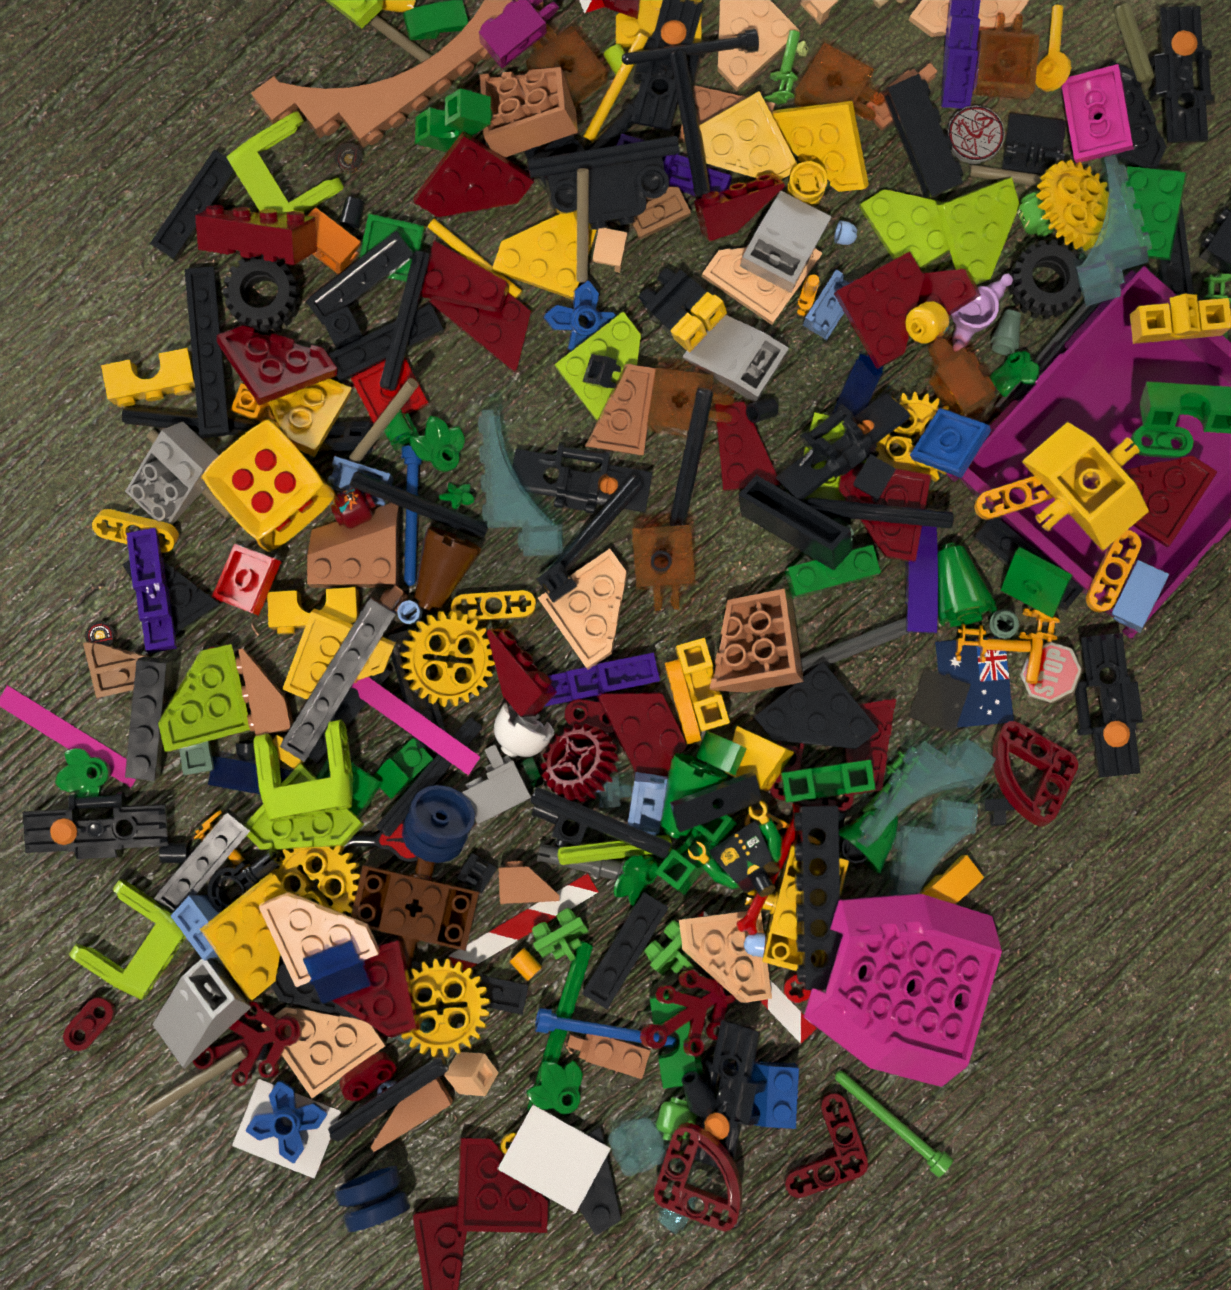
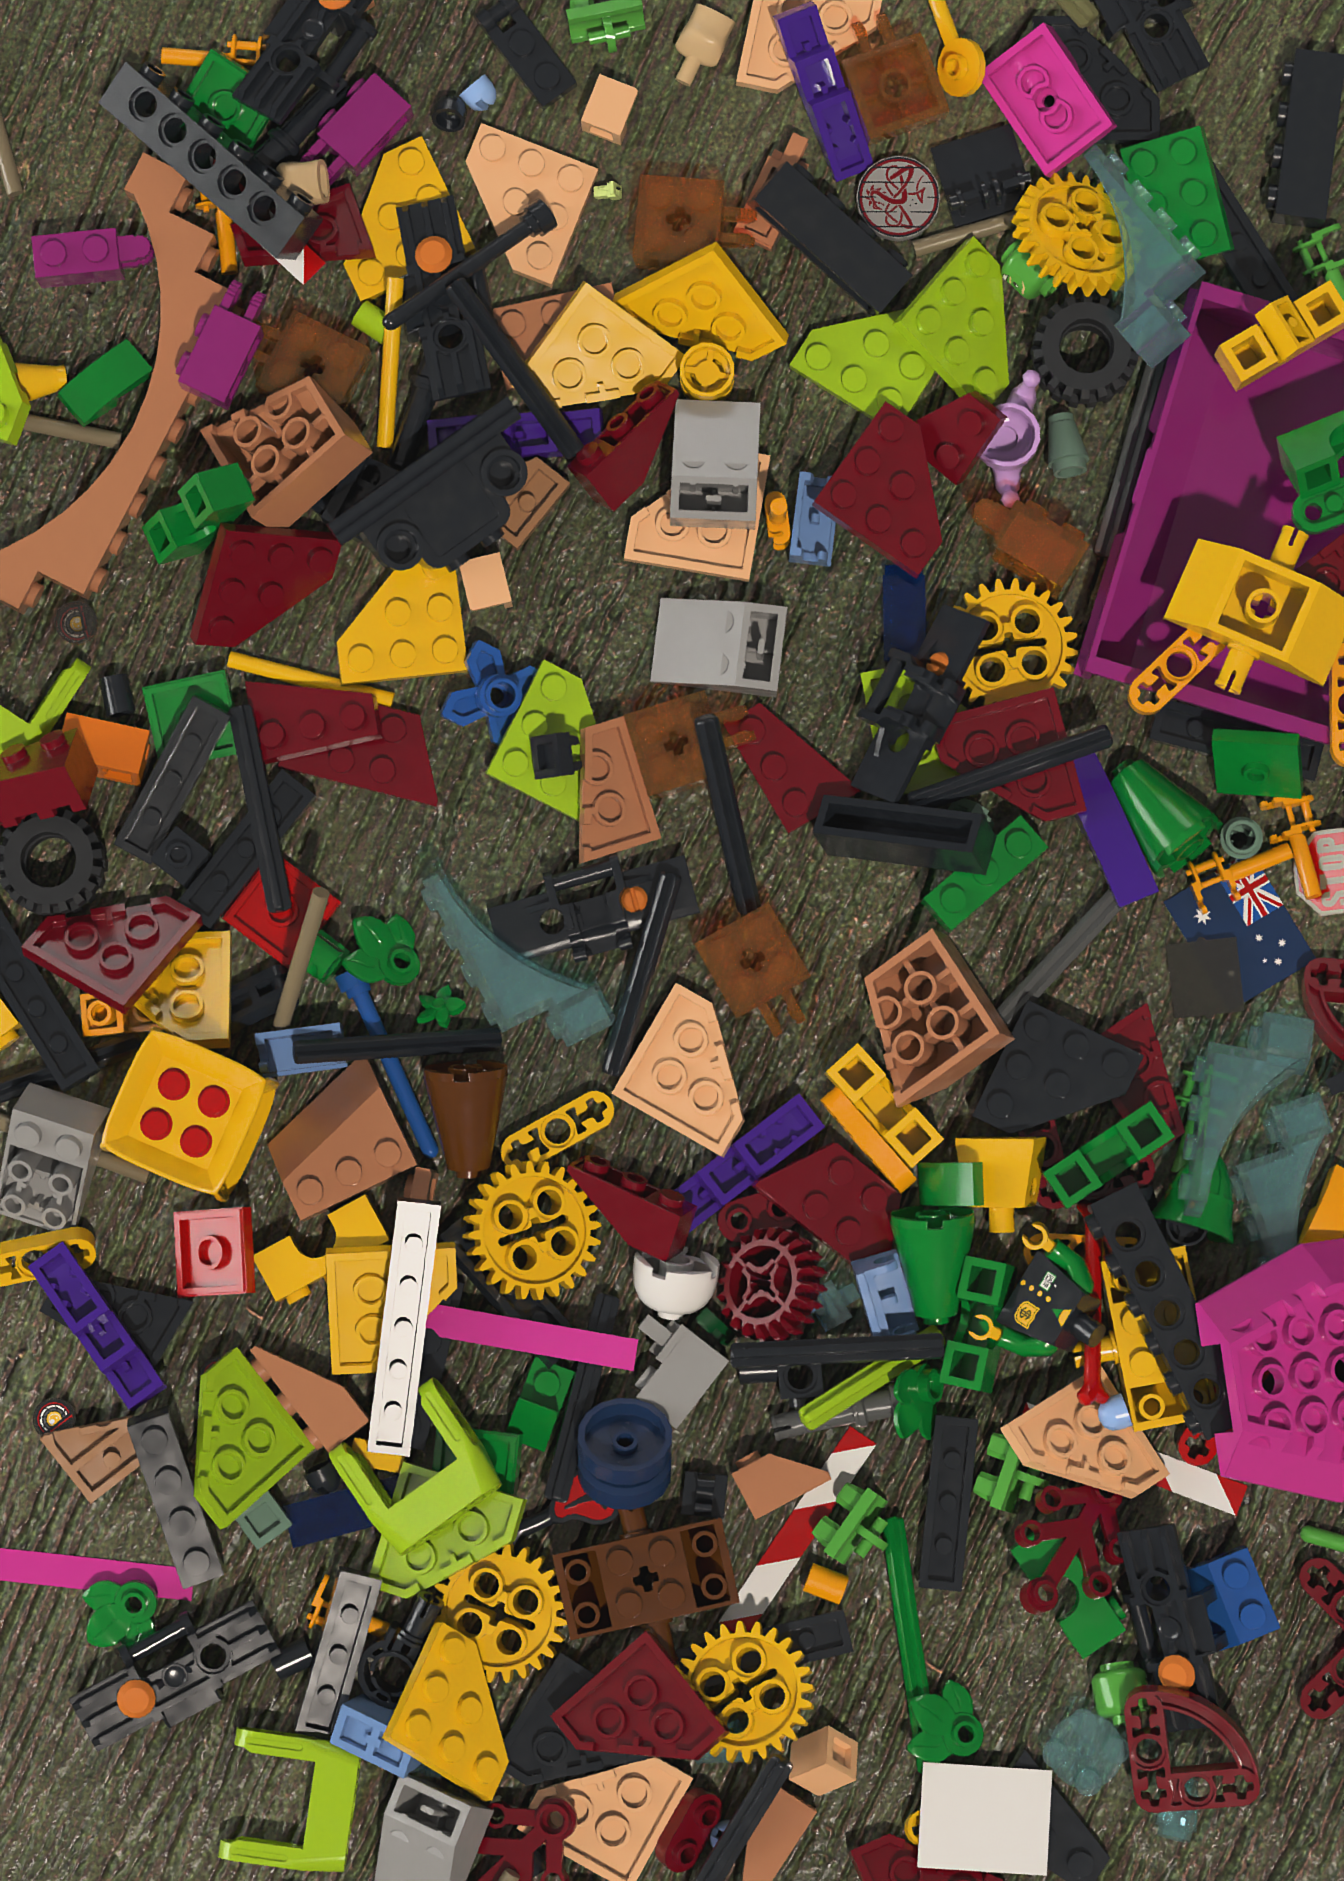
camera: 20 degrees left, 0 degrees up
light nougat plate [259,892,380,987] -> none
clear blue piece [303,939,371,1004] -> none
dark red head [330,487,376,529] -> none
light blue hinge [397,600,423,624] -> none
blue piece [535,1008,676,1048] -> none
black tile [536,562,578,603] -> none
nougat hinge [567,1033,651,1079] -> none
dark tan bar [576,168,589,282] -> none
hips [639,267,727,353] -> none
black hinge [650,551,672,575] -> none
black tile [670,772,762,832] -> none
black cone [681,1071,716,1117] -> none
black hinge [746,397,779,423] -> none
bright green piece [764,30,800,104] -> none
light blue hinge [834,220,857,245] -> none
black panel [853,454,896,503] -> none
yellow head [905,301,949,343] -> none
blue tile [910,408,991,478] -> none
green plate [987,351,1040,397] -> none

